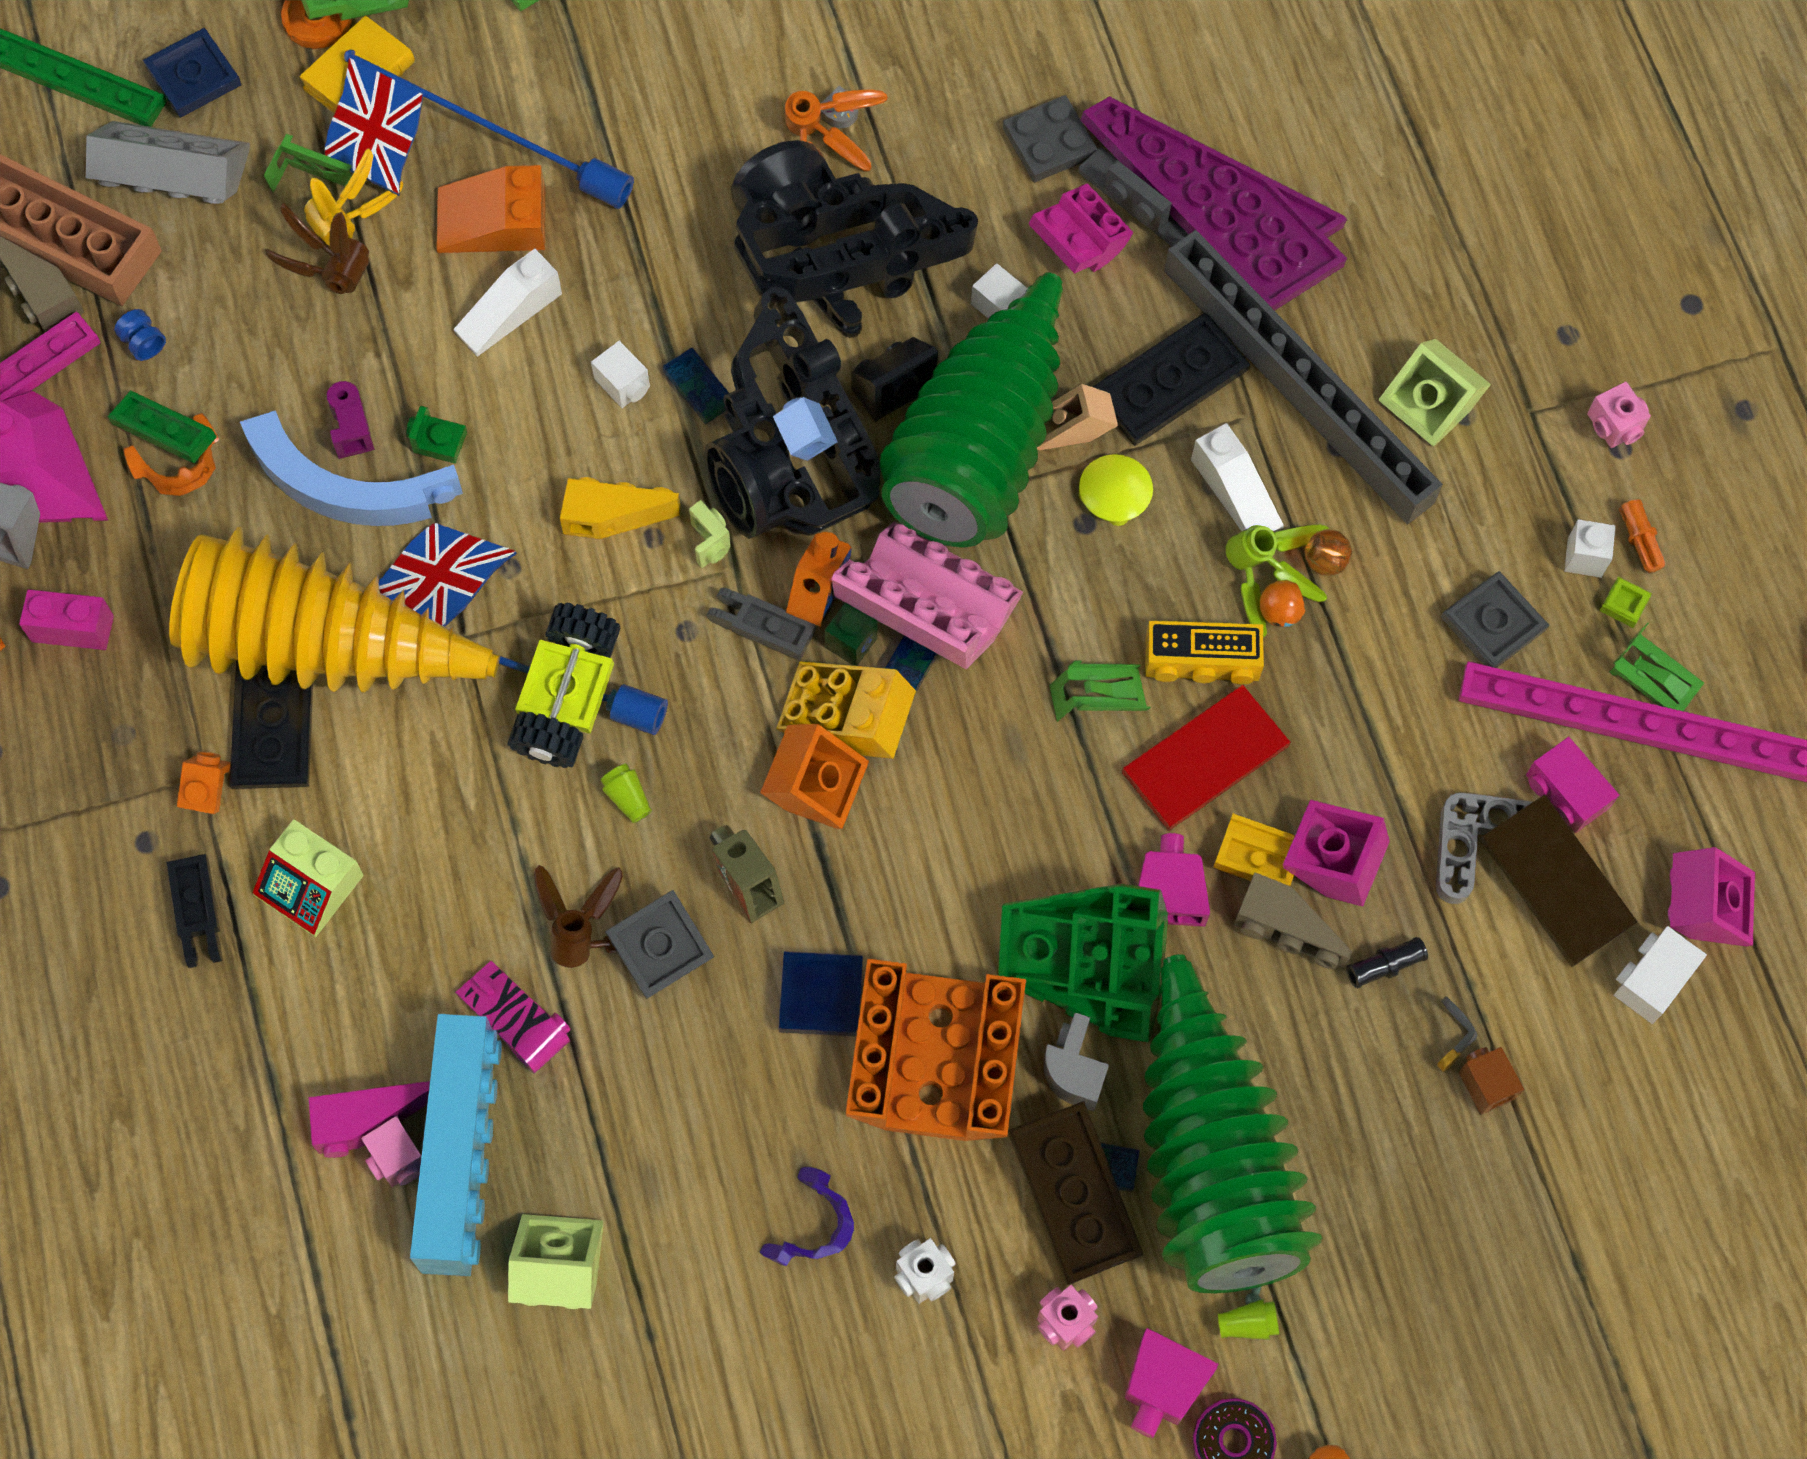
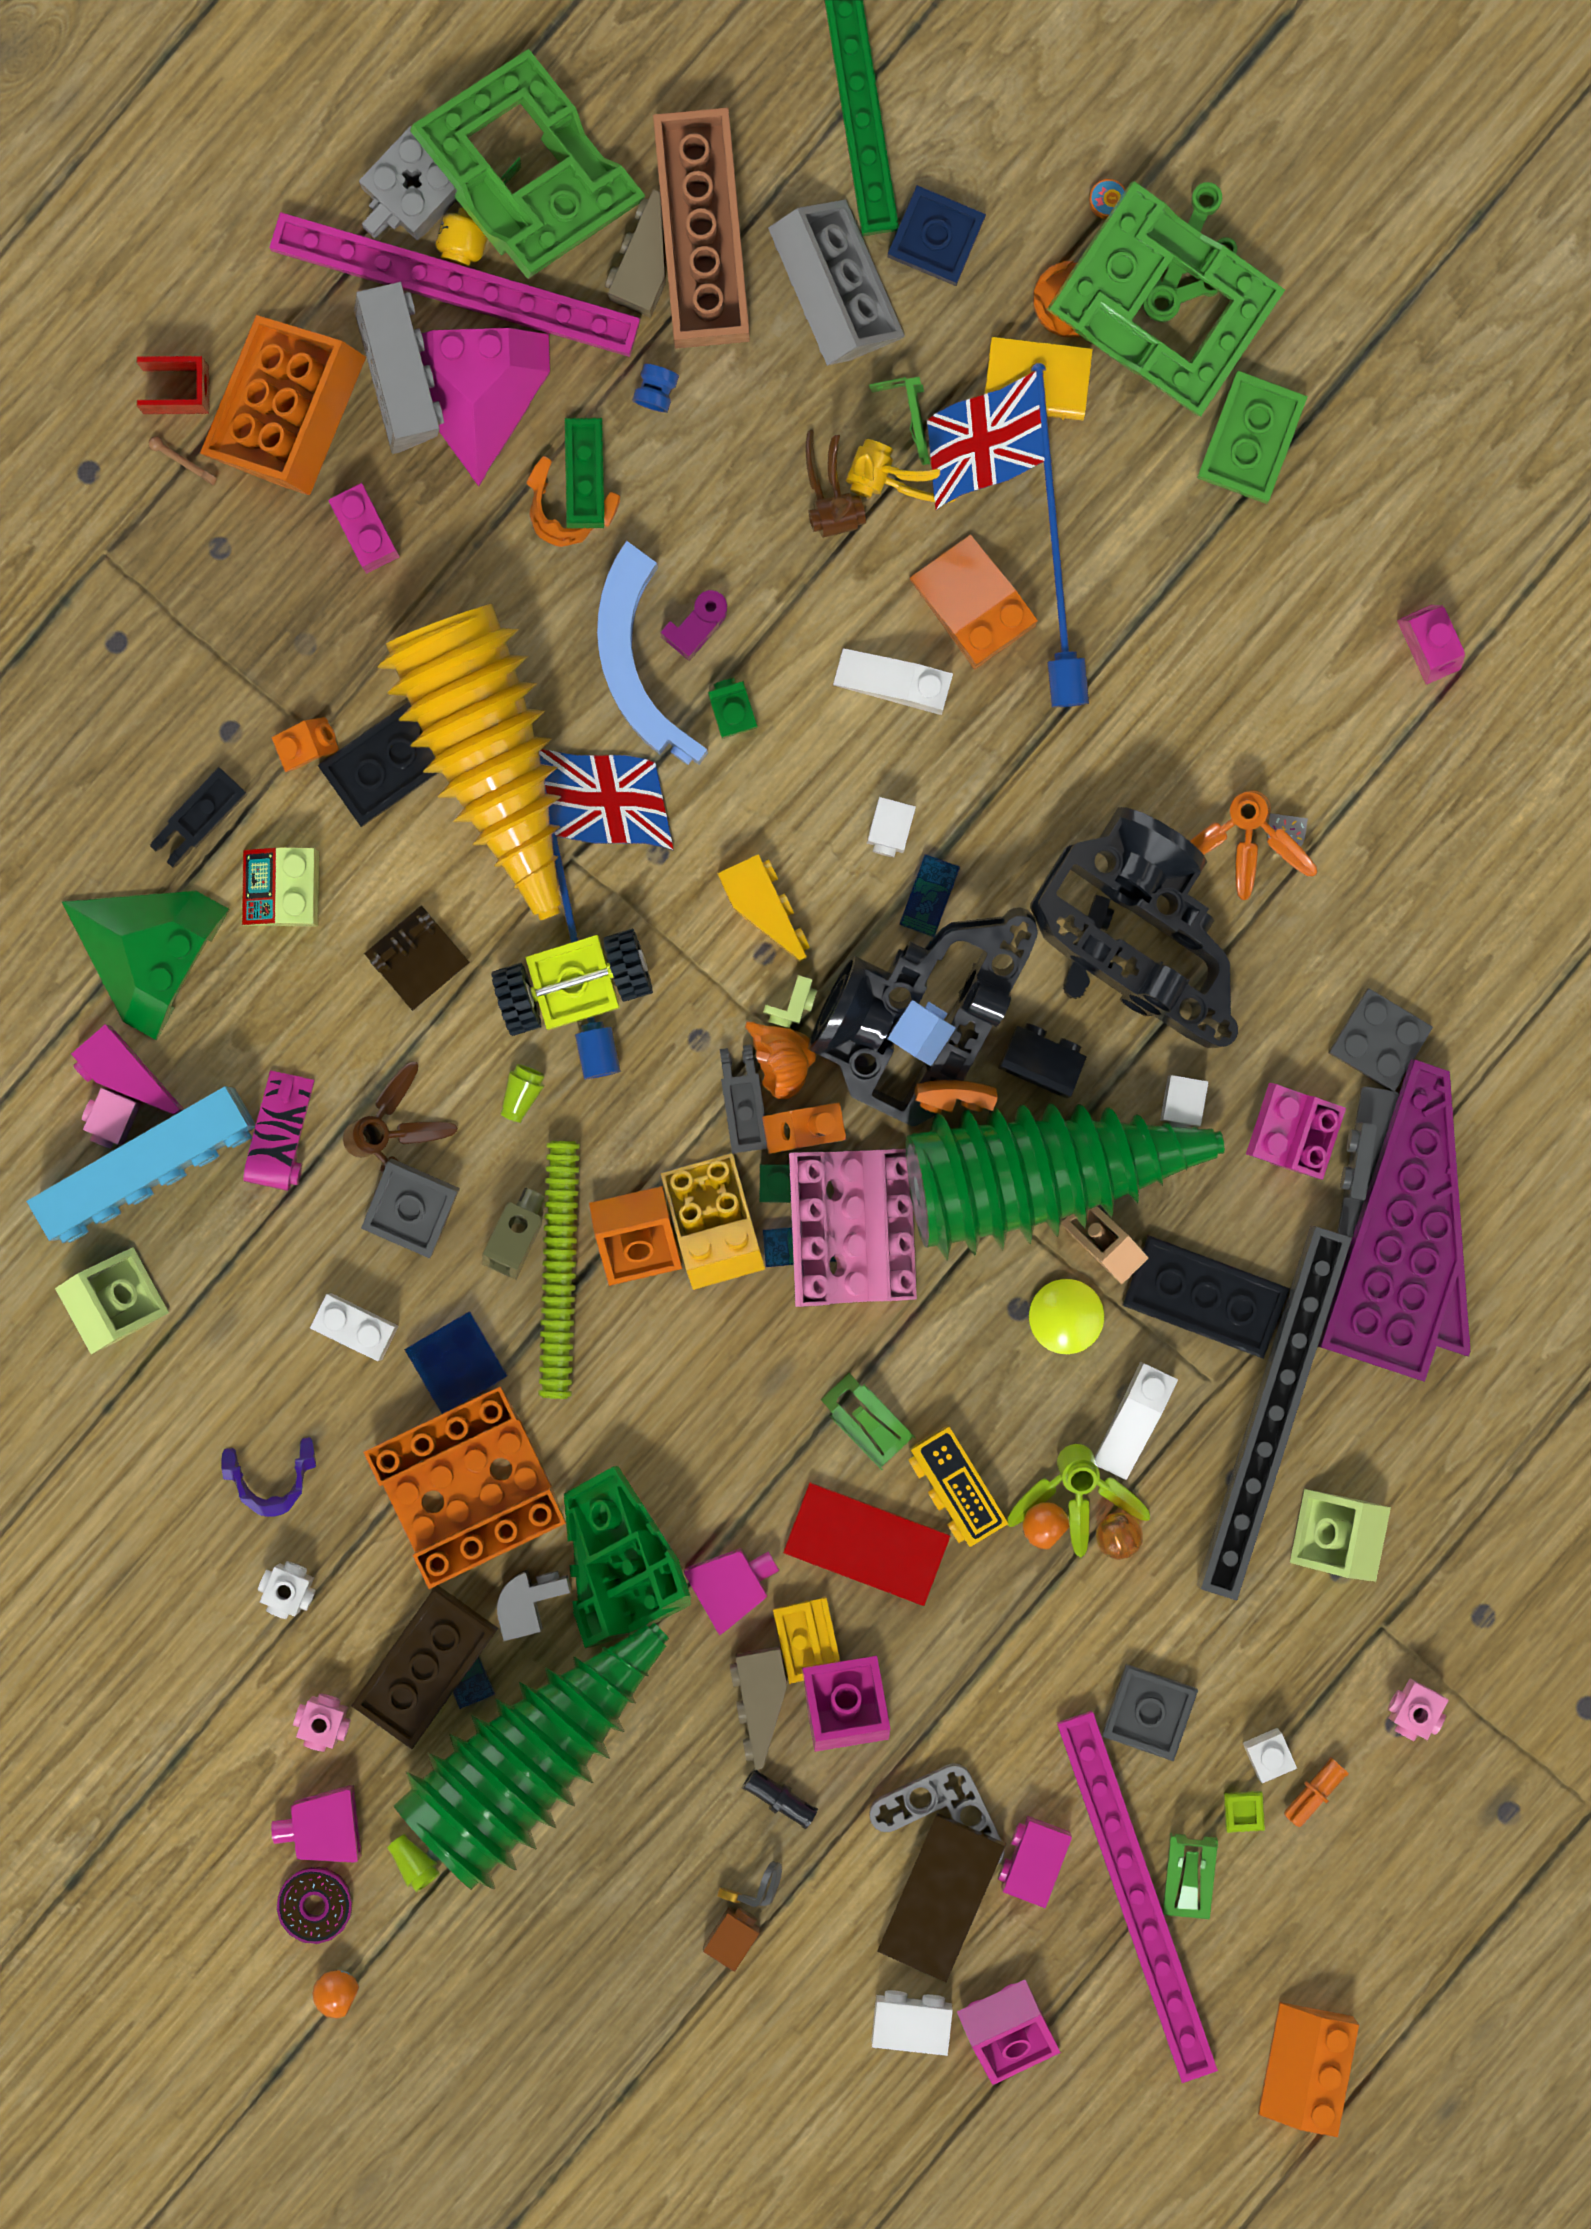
camera: 60 degrees right, 20 degrees up
none -> green wedge [62,891,230,1040]
none -> white brick [310,1293,399,1361]
none -> dark brown hinge [364,905,470,1011]
none -> lime piece [538,1141,580,1399]
none -> orange hair [745,1021,817,1099]
none -> orange slope [914,1080,998,1113]

